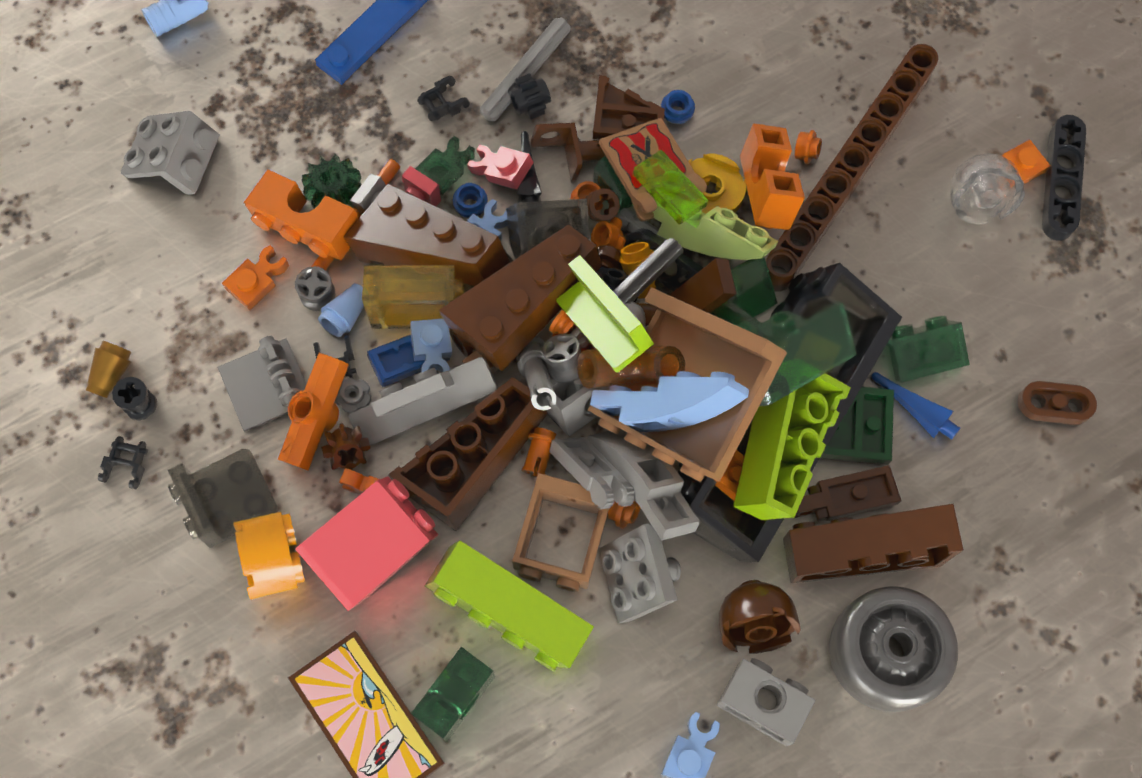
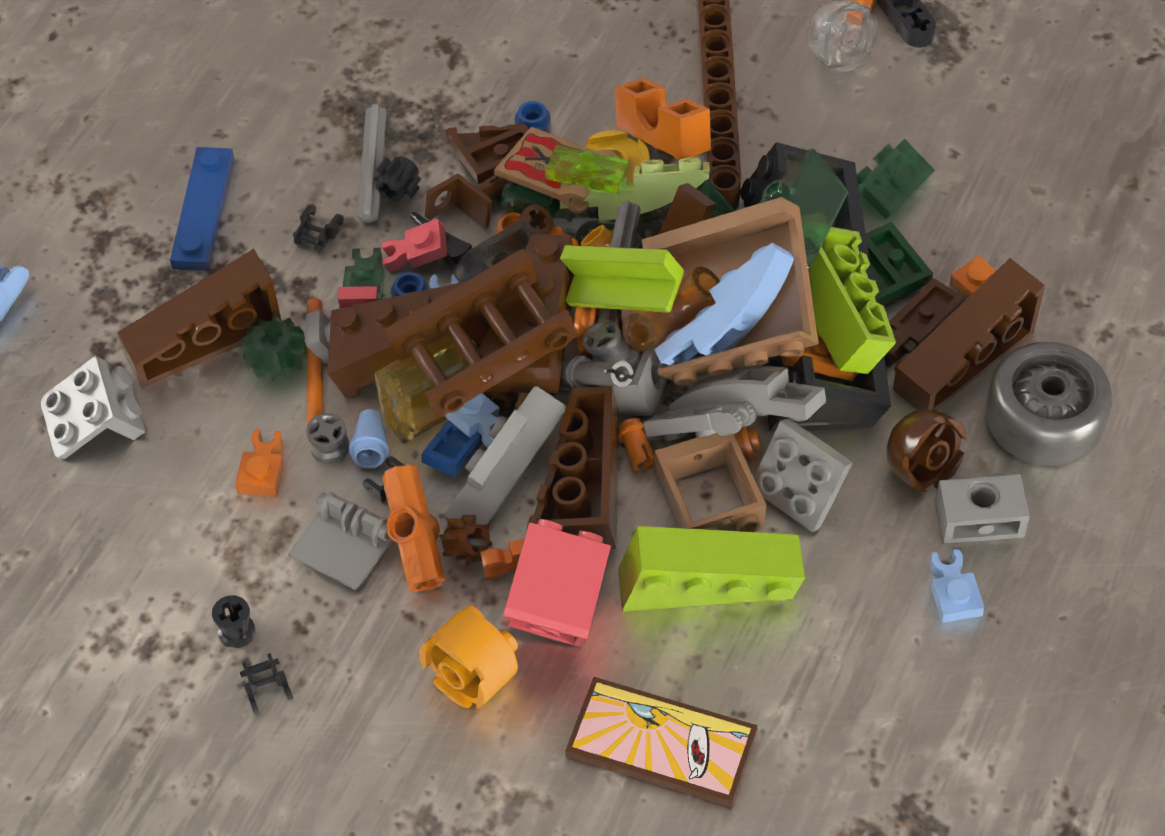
camera: 30 degrees left, 15 degrees down
pearl gold cone [86,341,131,398] -> none
clear smoke bracket [168,449,278,548] -> none
orange arch [244,169,359,261] -> none
light grey plate [335,378,371,413] -> none
clear green brick [411,647,495,742] -> none
orange plate [795,130,822,164] -> none
blue piece [871,372,961,440] -> none
reddish brown plate [1018,381,1097,425] -> none
none -> reddish brown wedge [117,249,283,388]
none -> reddish brown fence [384,248,577,419]
none -> orange plate [949,256,996,299]

